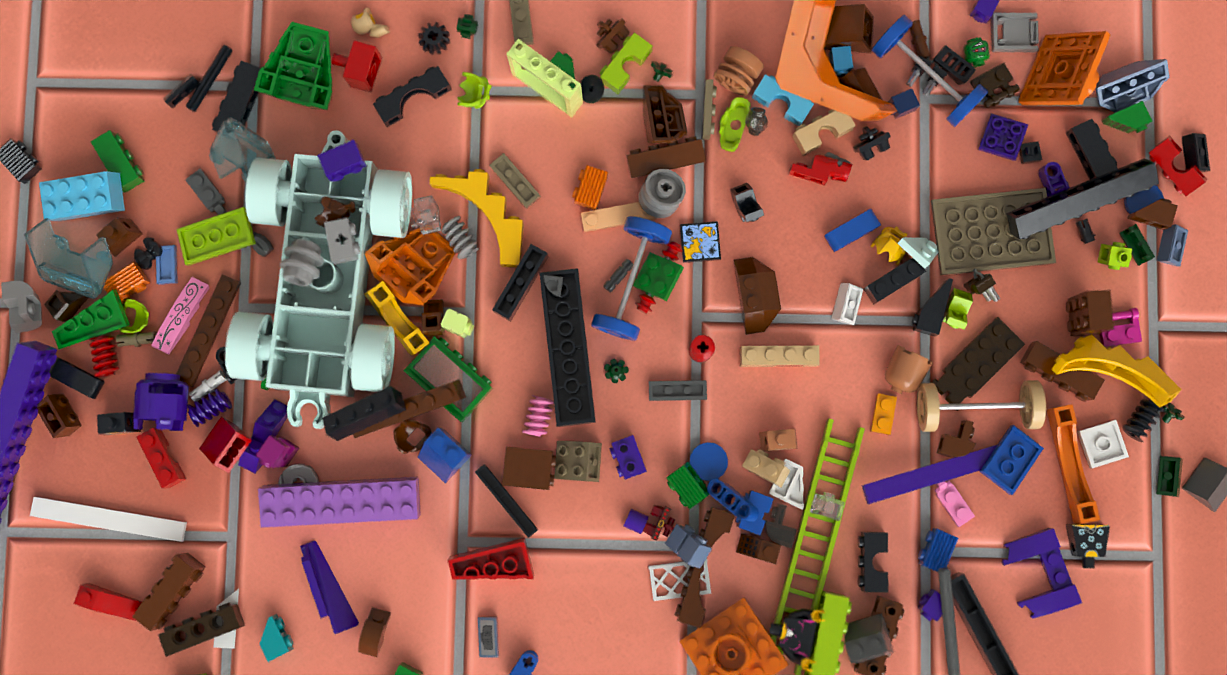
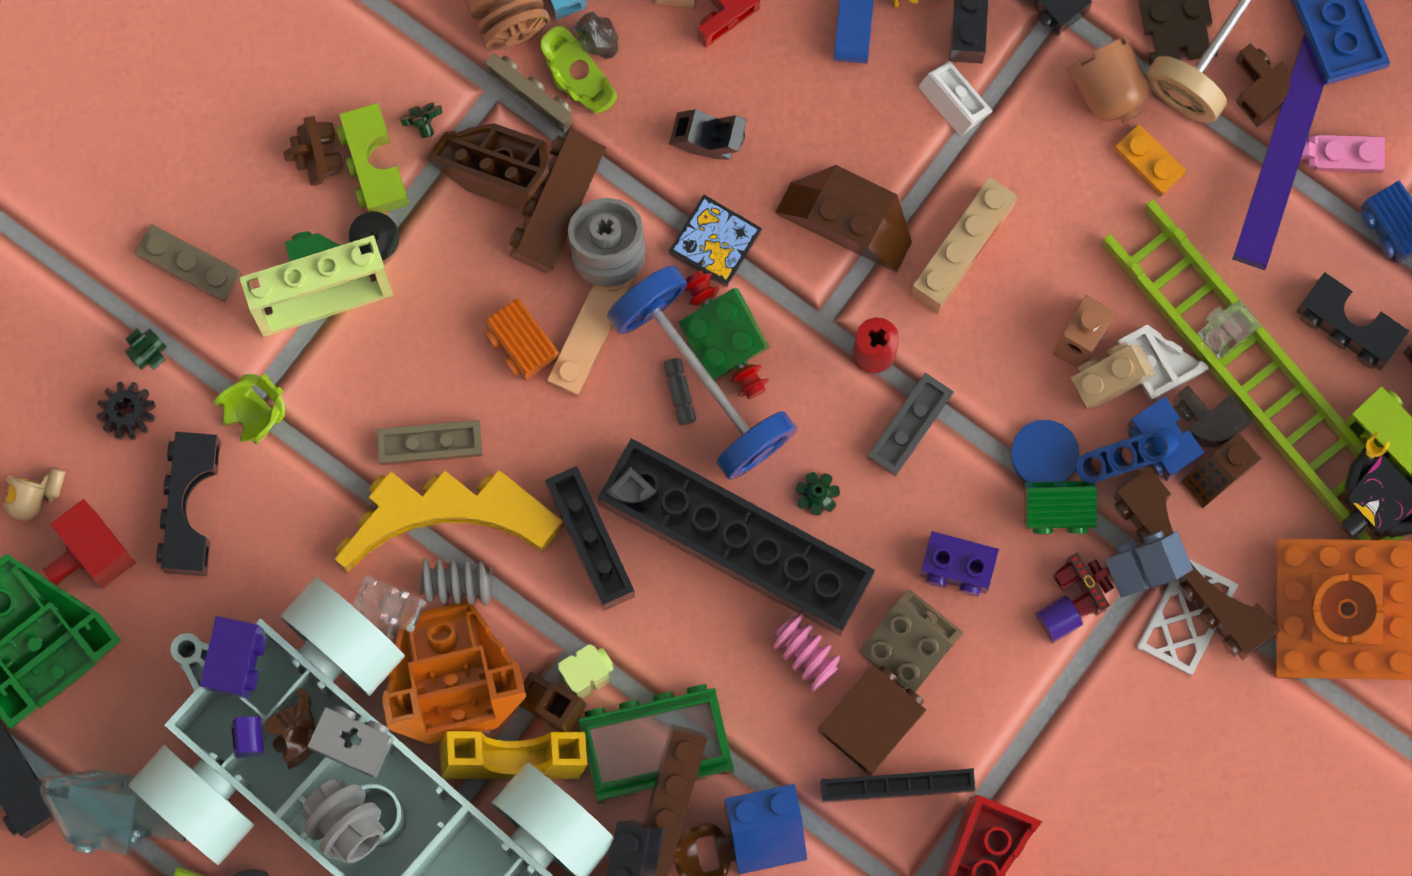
camera: 60 degrees left, 5 degrees down
none -> dark purple brick [231,716,264,758]

